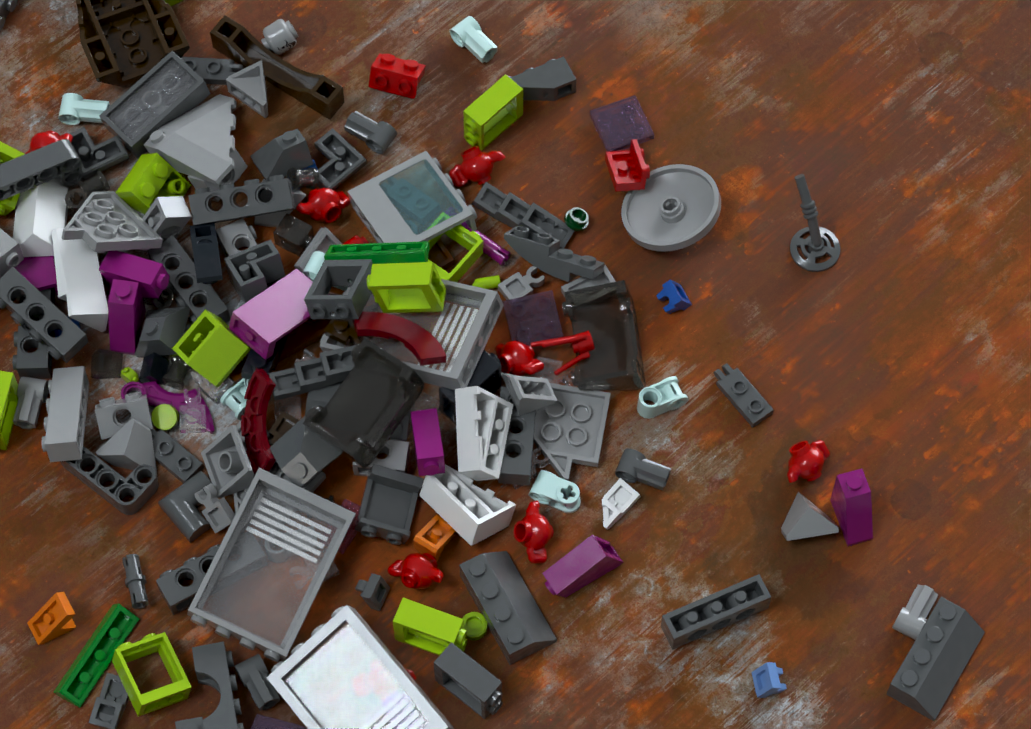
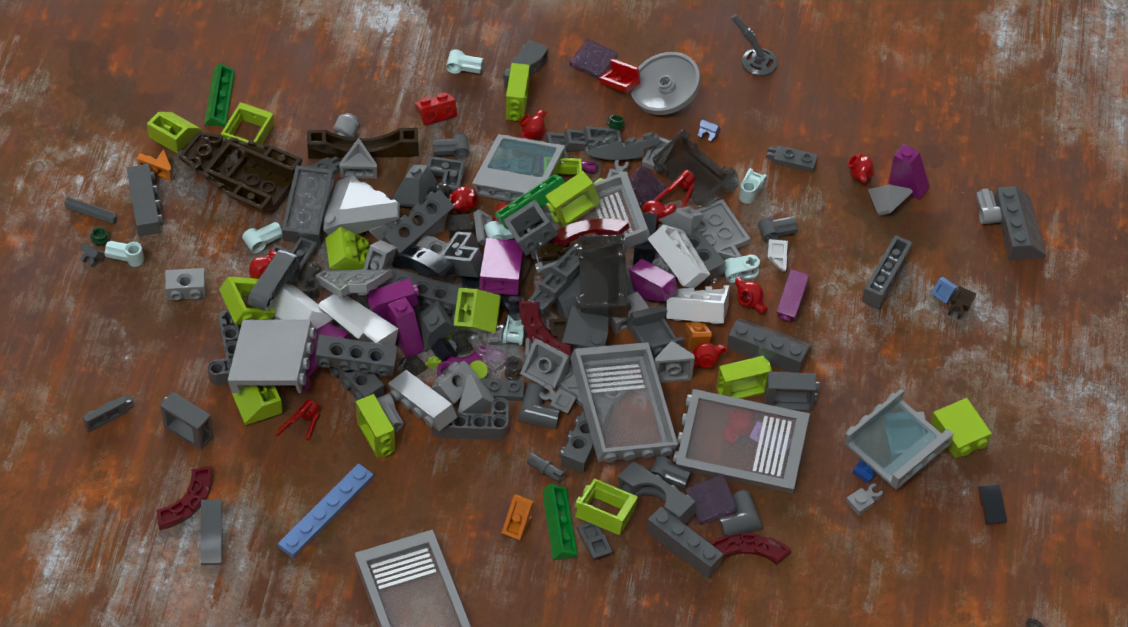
camera: 40 degrees left, 10 degrees down
dark grey tile [355,573,390,611] -> none
none -> clear smoke bush [505,356,522,380]
none -> light grey slope [655,341,695,383]
none -> dark brown plate [948,286,976,319]

